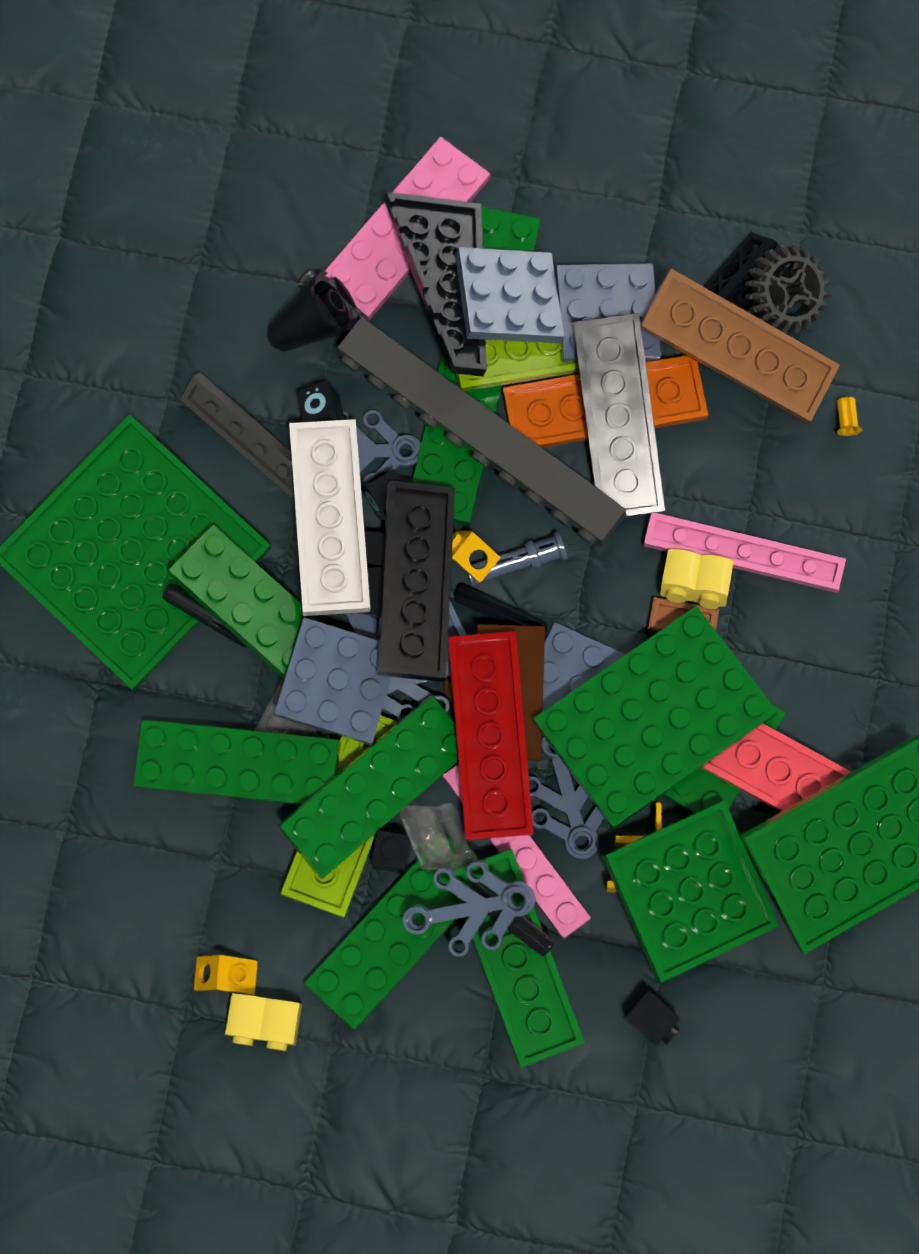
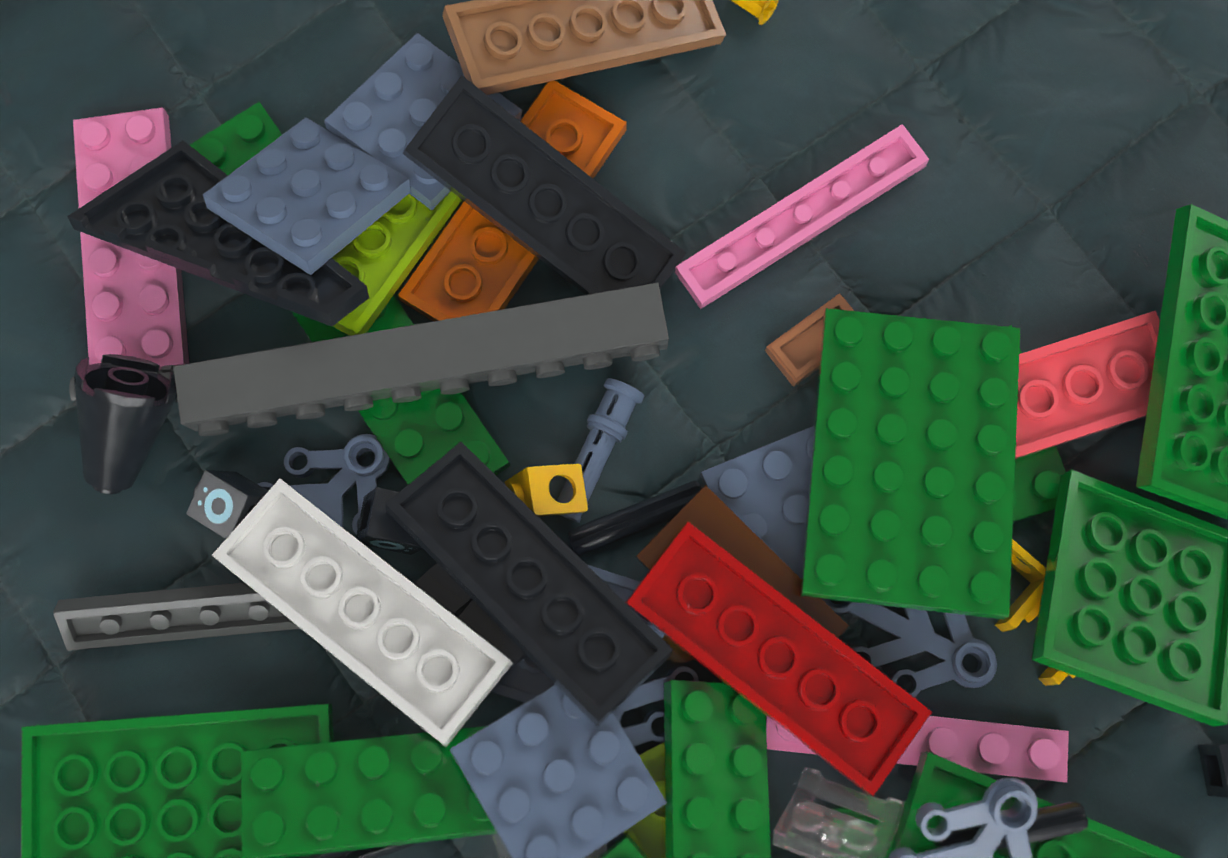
camera: 50 degrees left, 0 degrees up
light yellow brick [660,549,734,609] -> none

